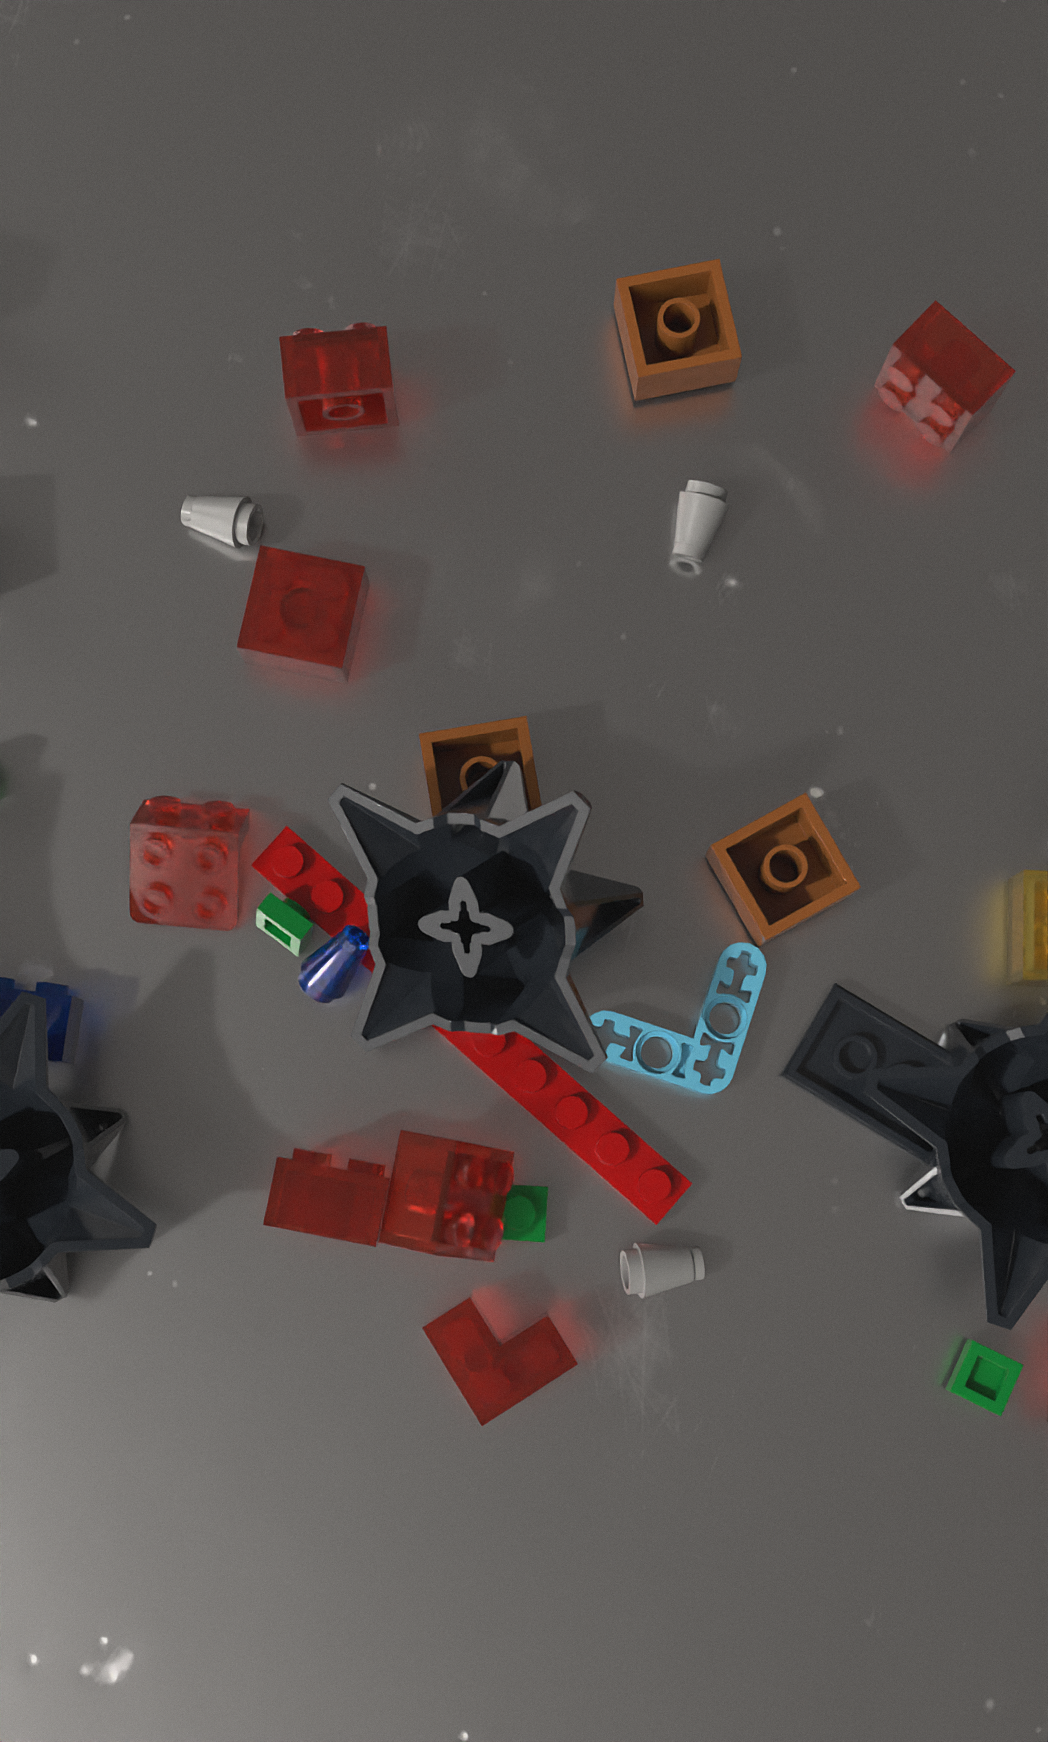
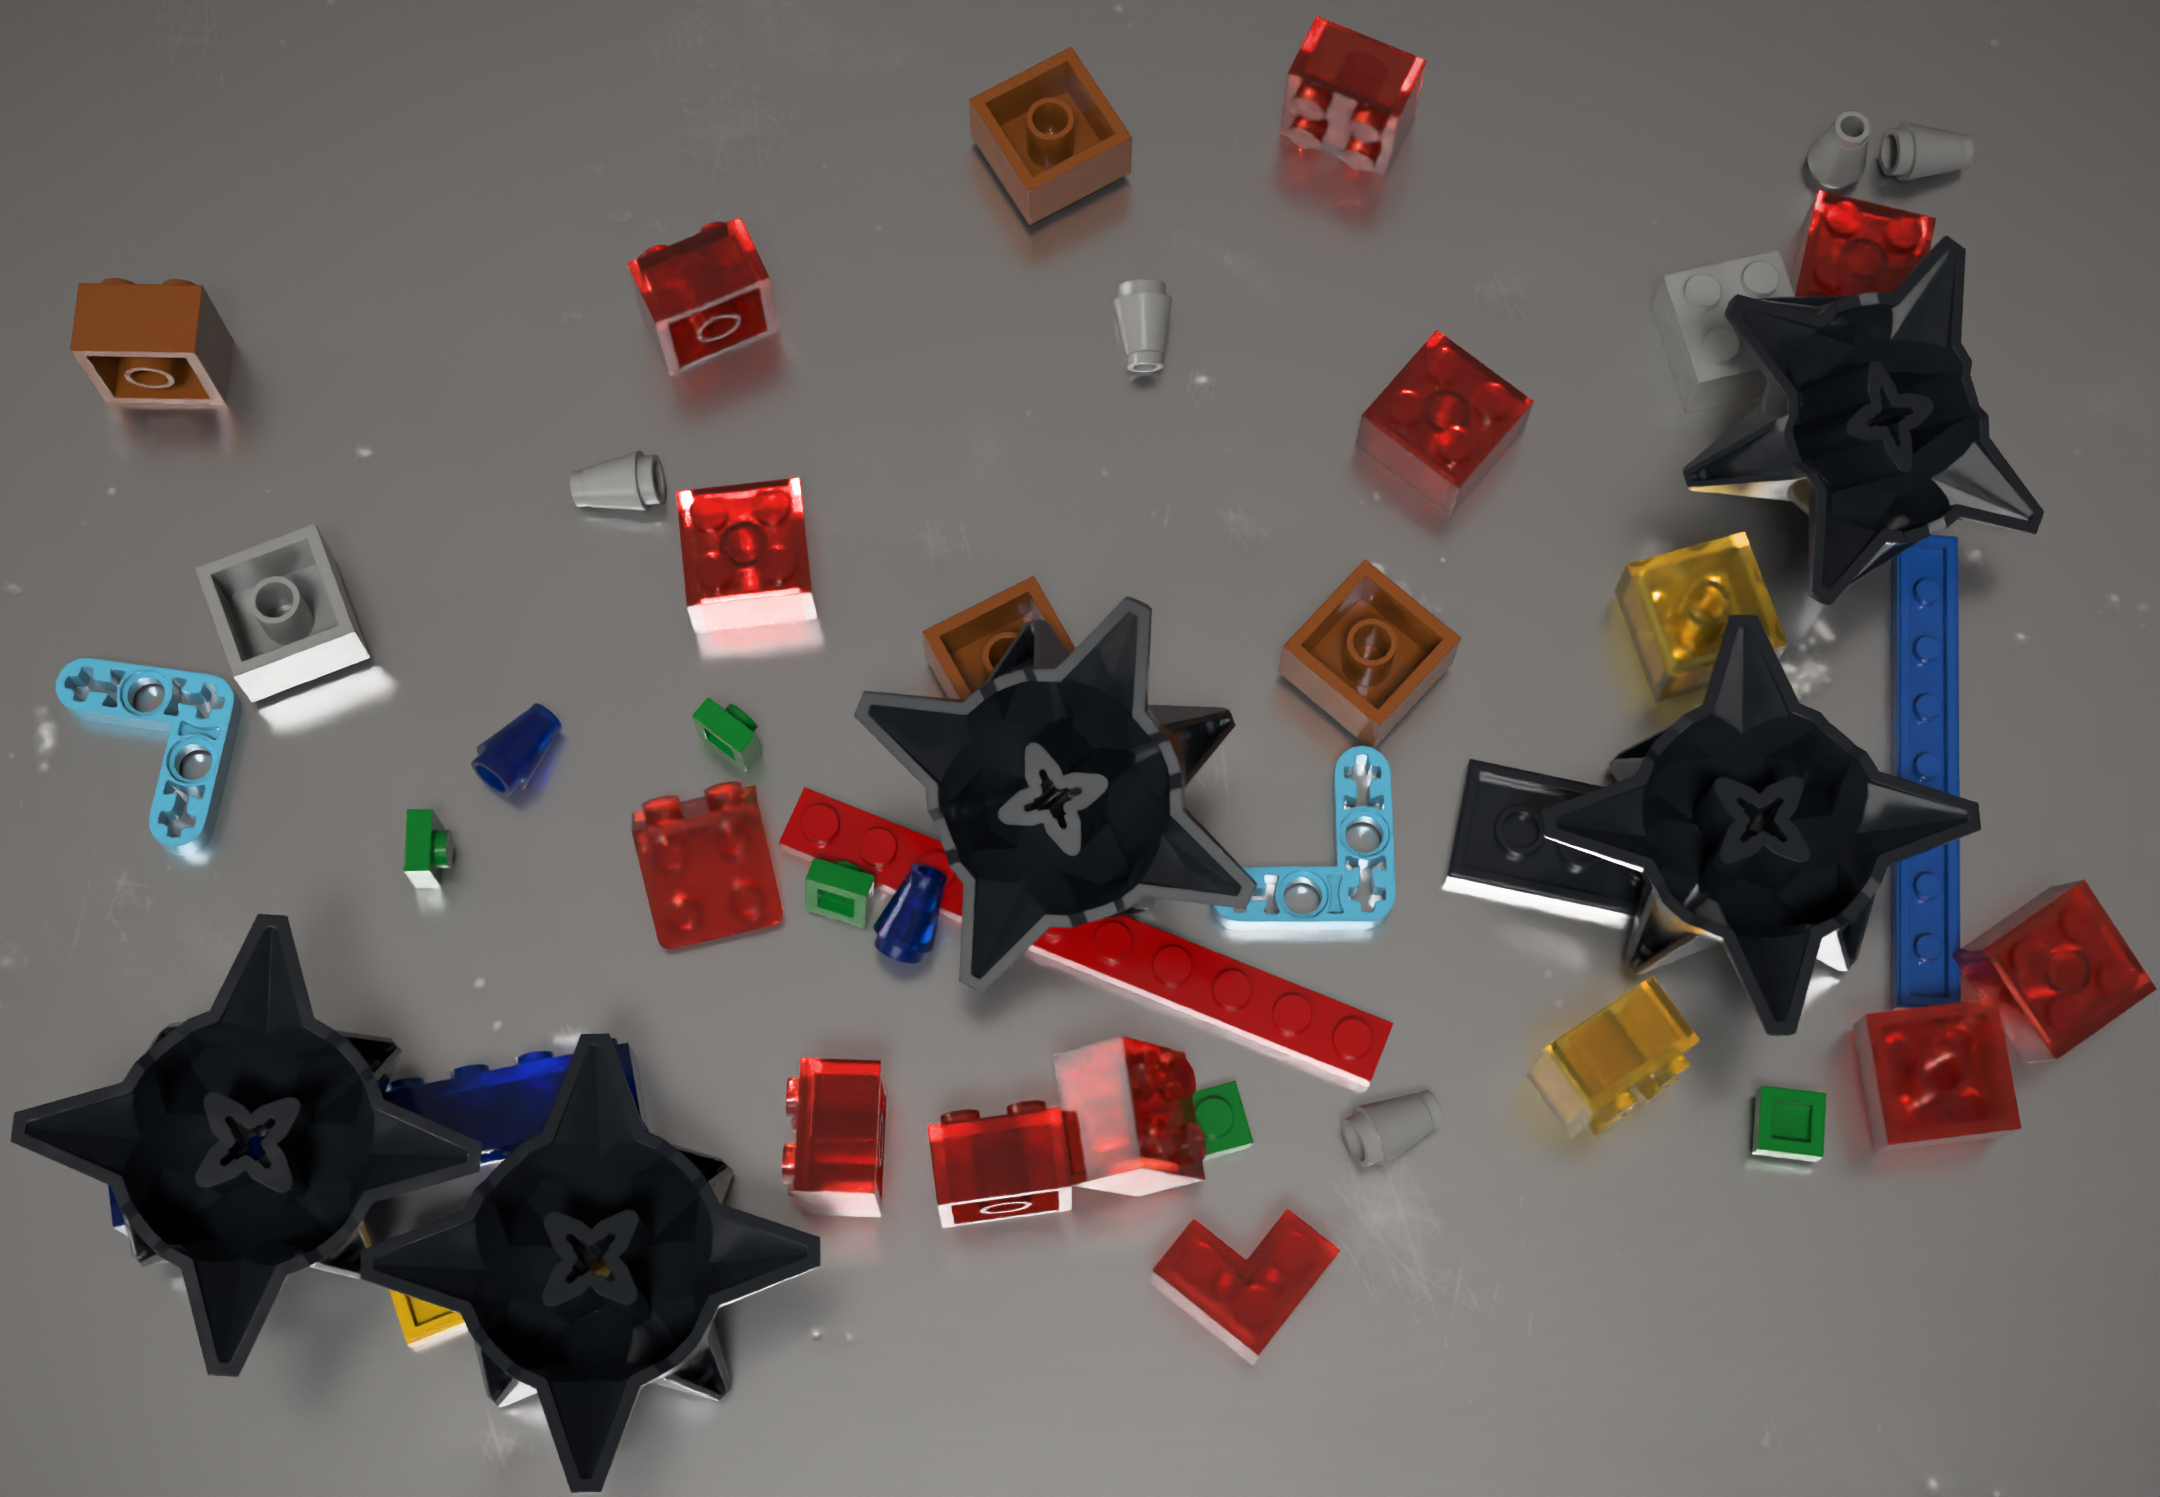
camera: 20 degrees left, 10 degrees down
none -> clear blue cone [471,703,562,796]
none -> green plate [692,697,762,772]
none -> clear red brick [782,1058,888,1217]
none -> clear red brick [1355,330,1534,516]
none -> clear yellow brick [1527,976,1701,1139]

